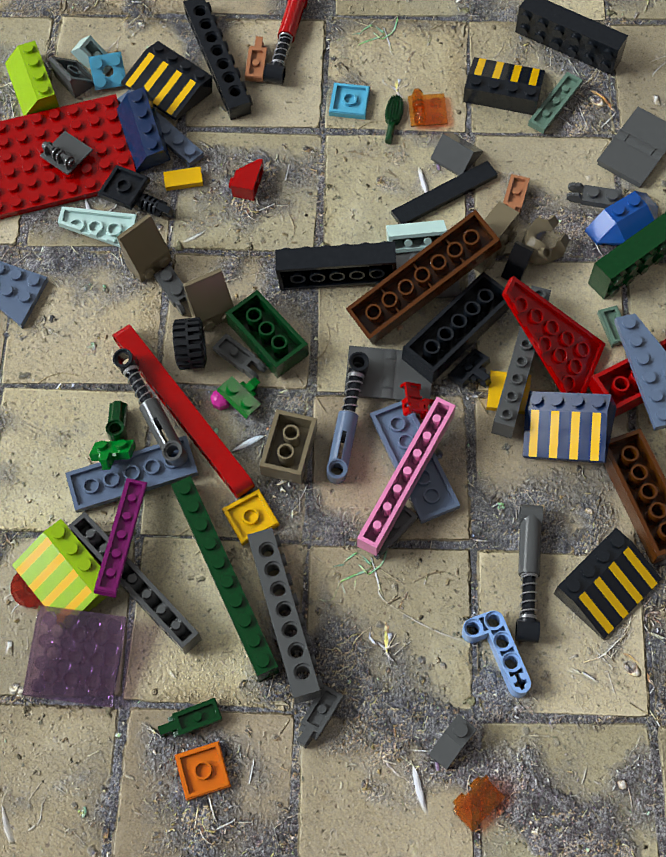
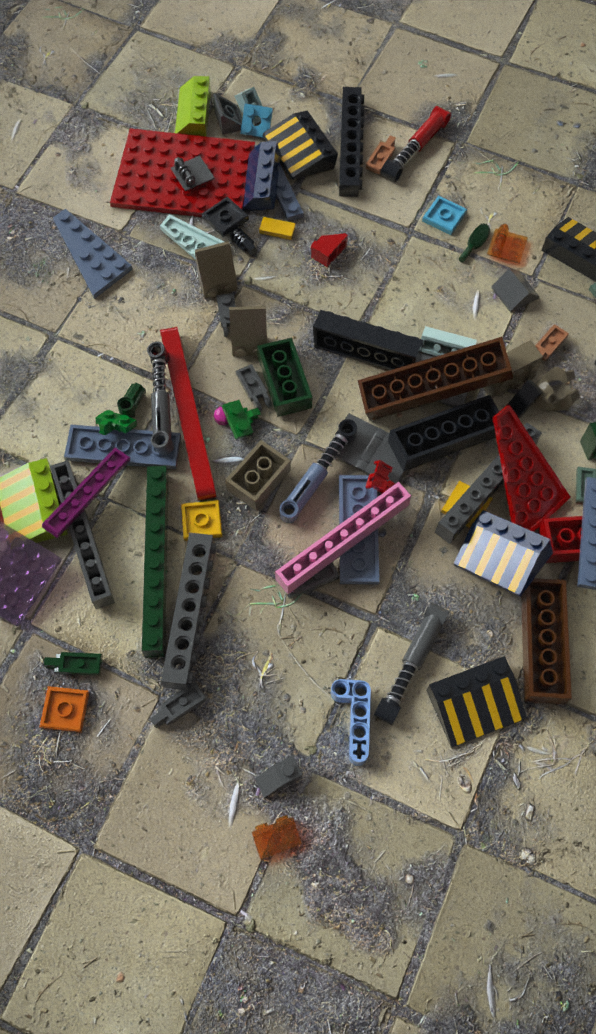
camera: 20 degrees right, 0 degrees up
black tyre [172,317,207,370] -> none
black tile [391,161,498,224] -> none
black hinge [447,349,491,388] -> none

